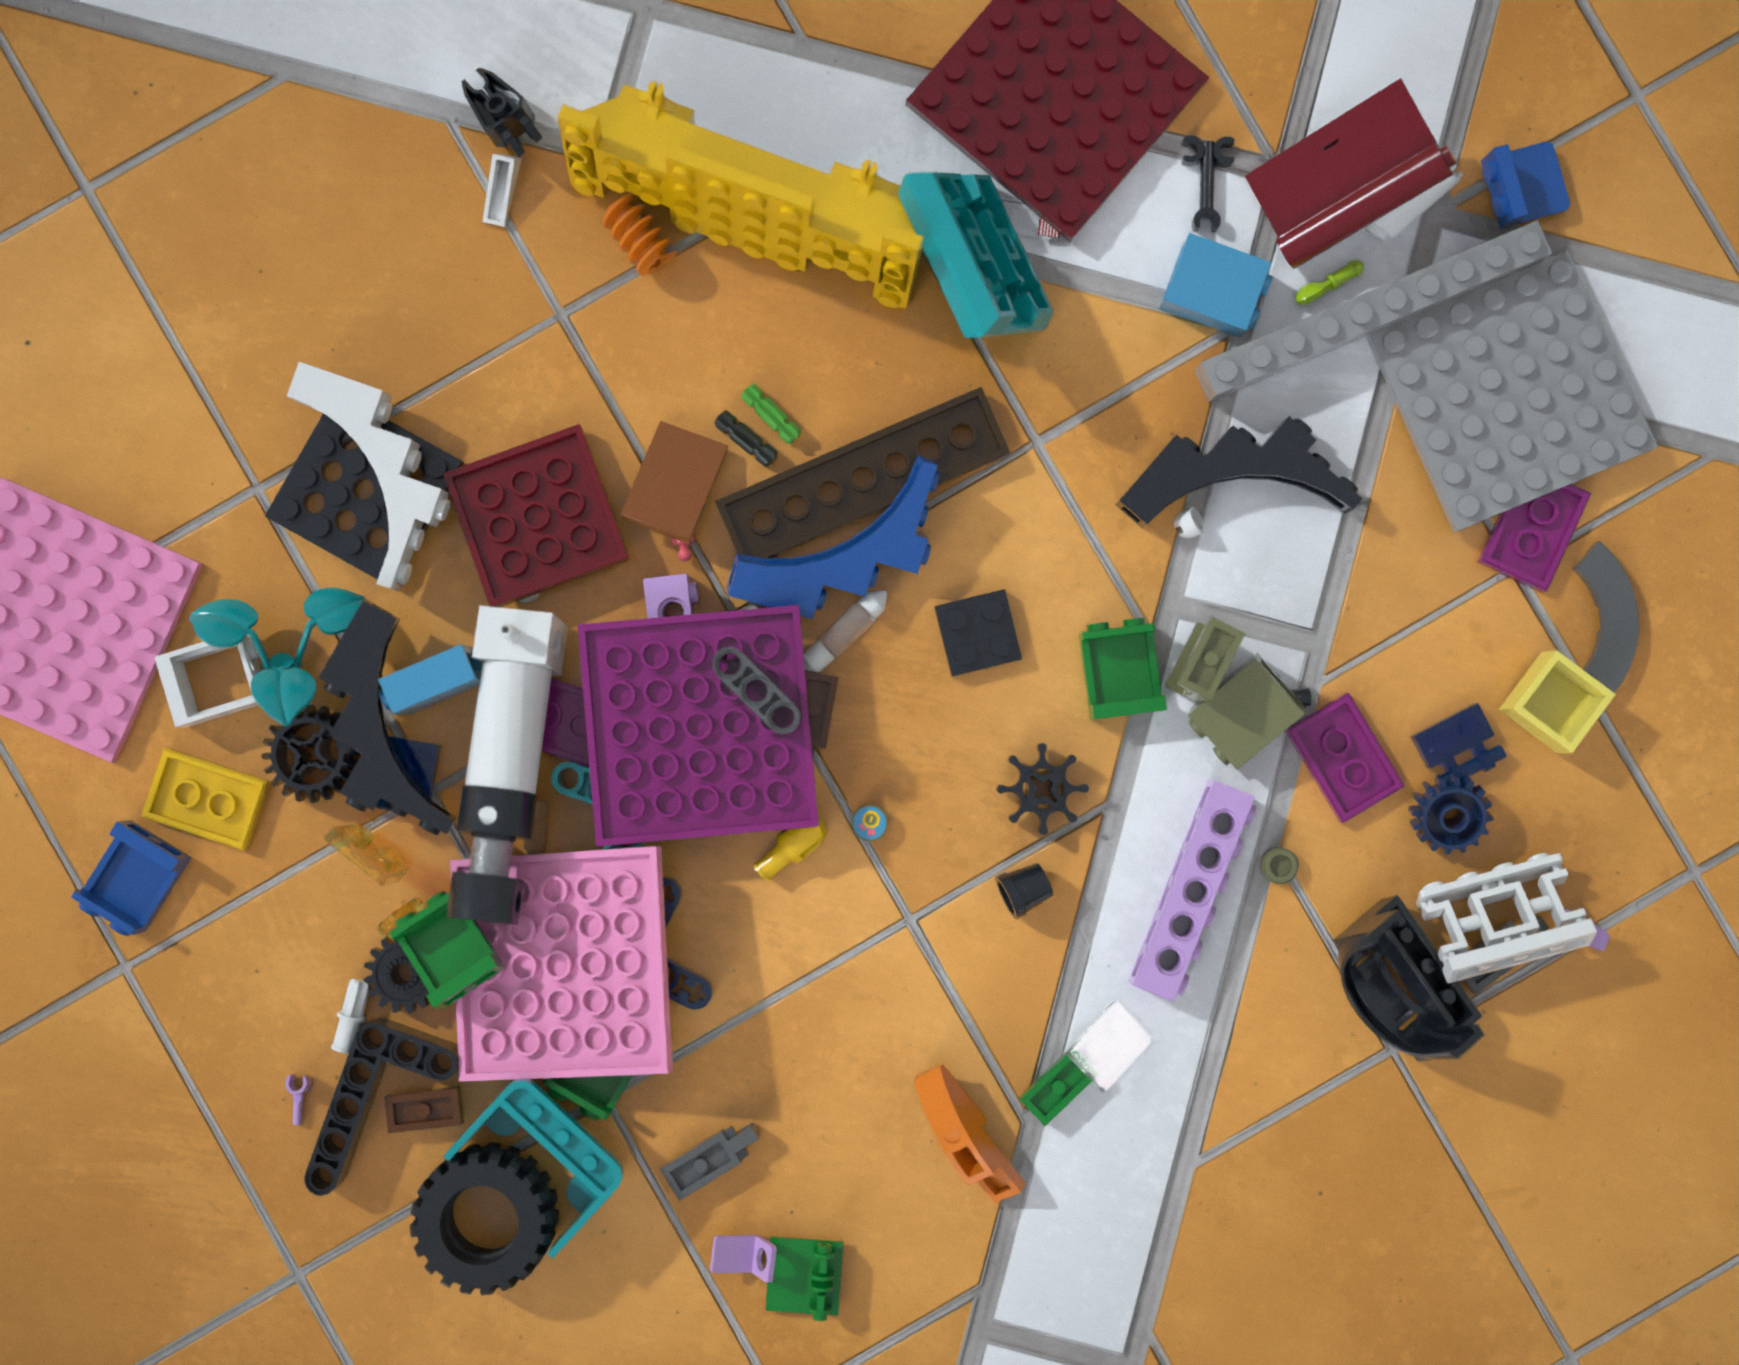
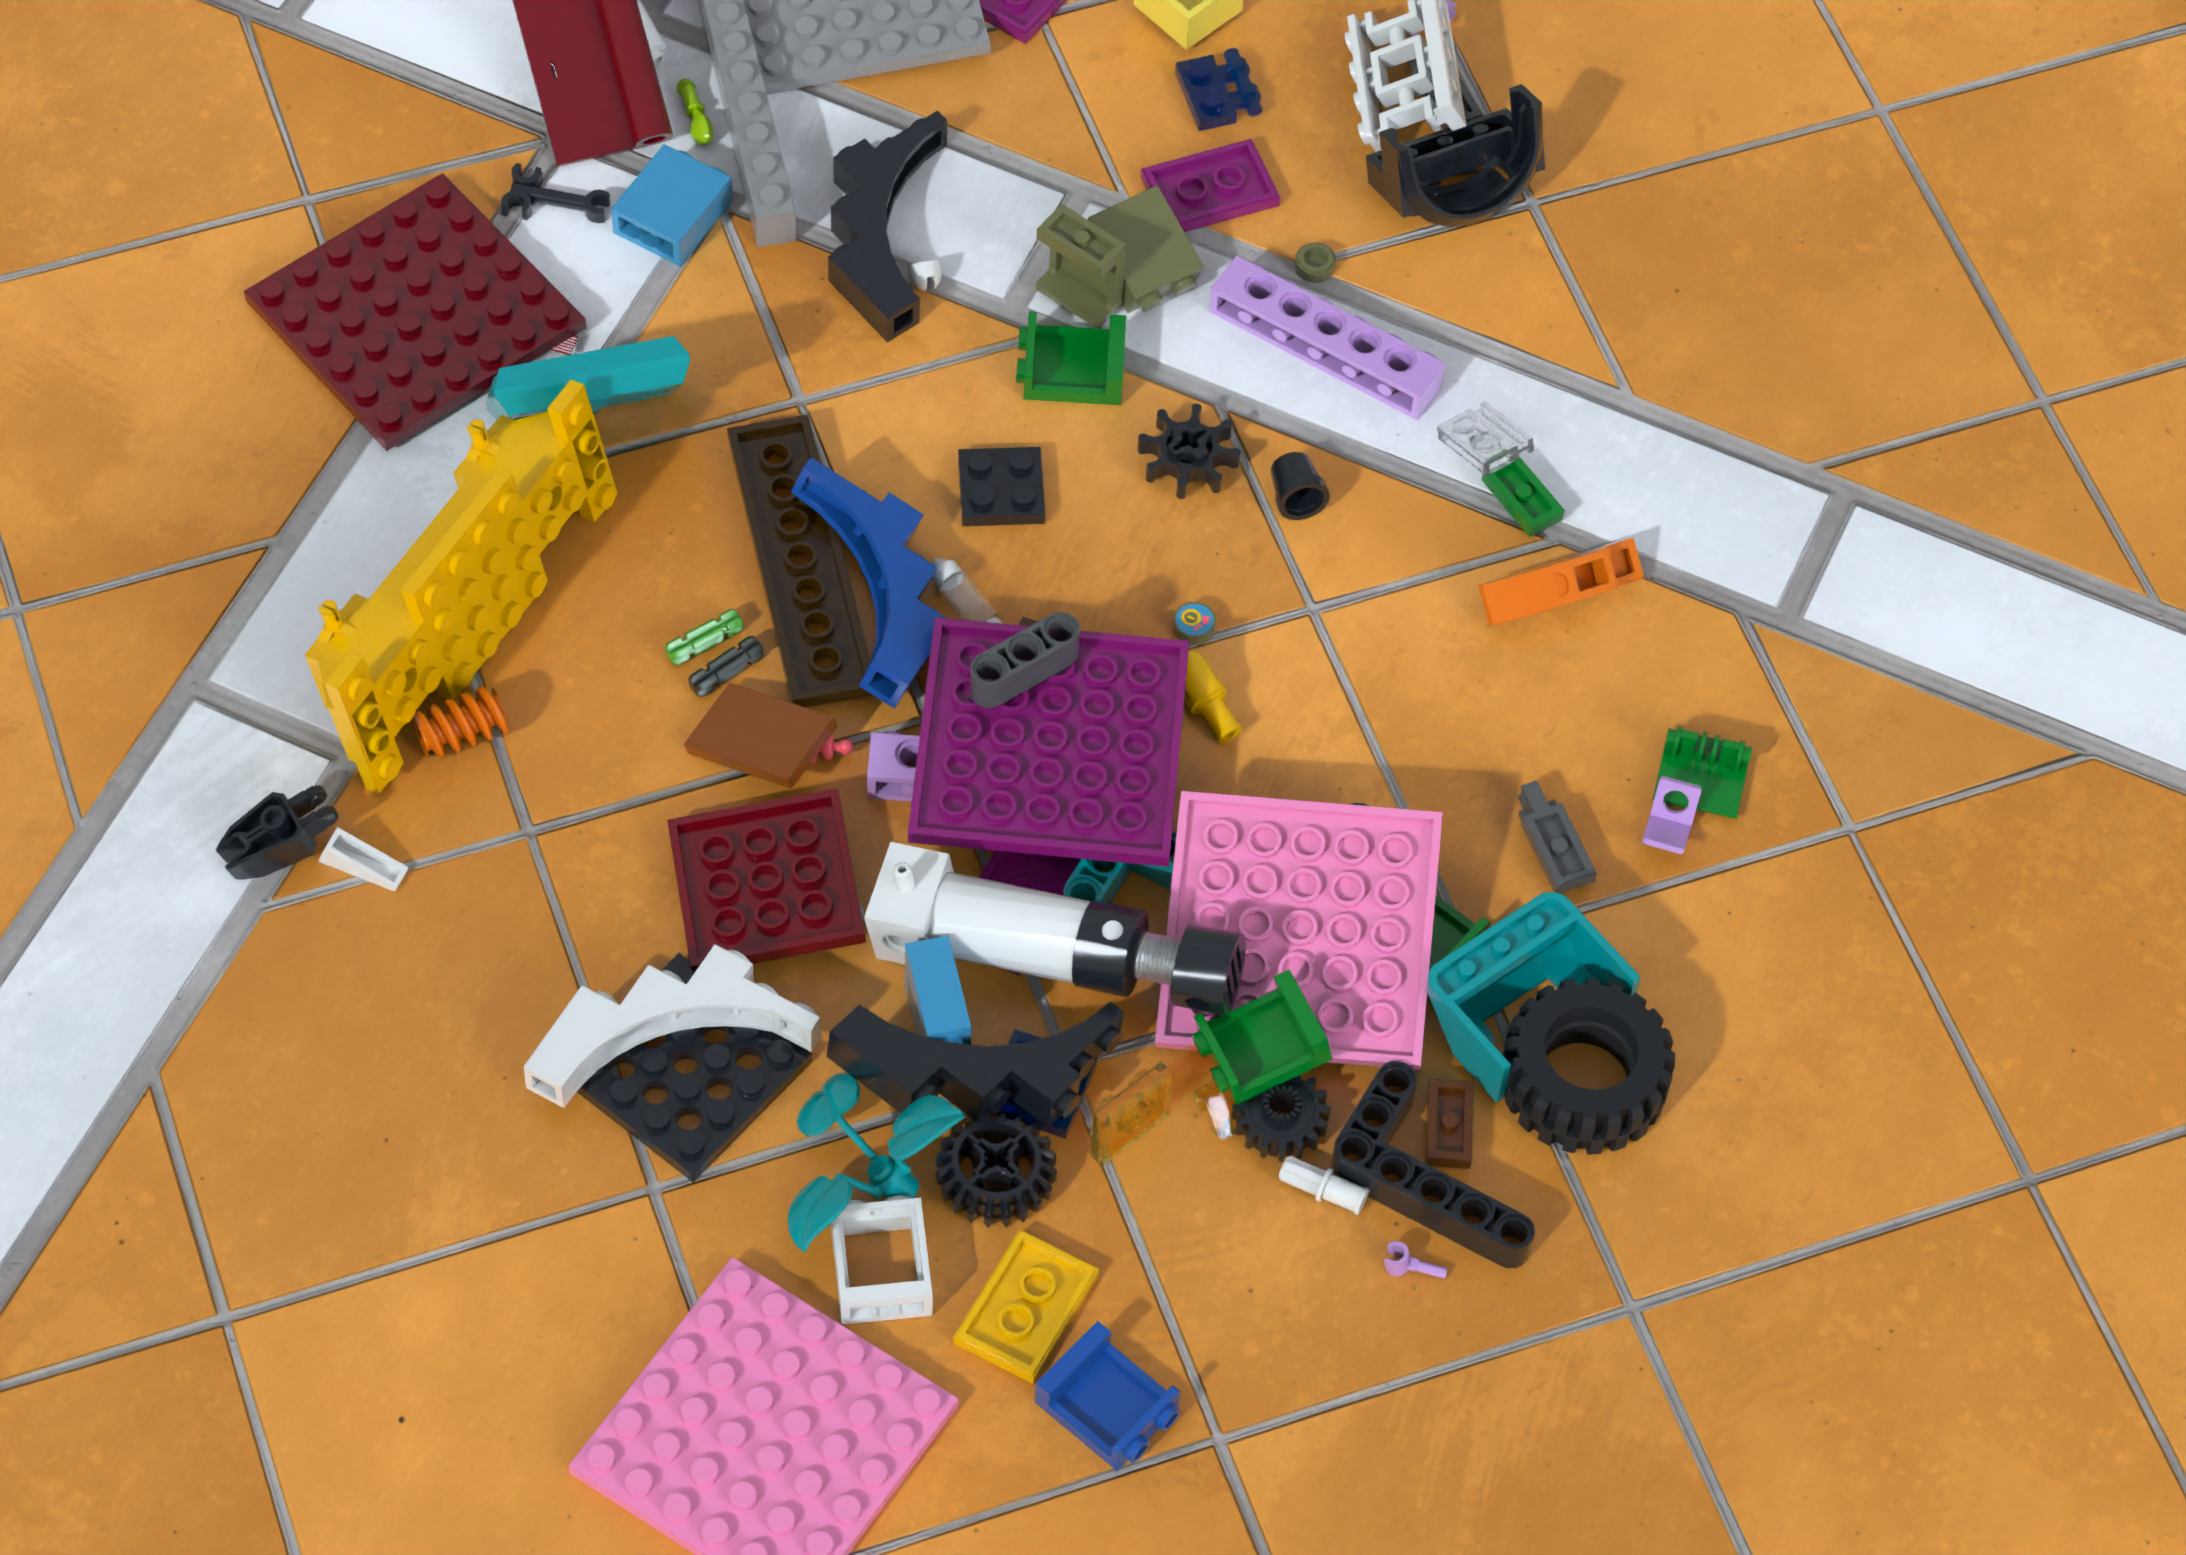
camera: 85 degrees left, 30 degrees down
dark blue gear [1408,773,1493,855] -> none

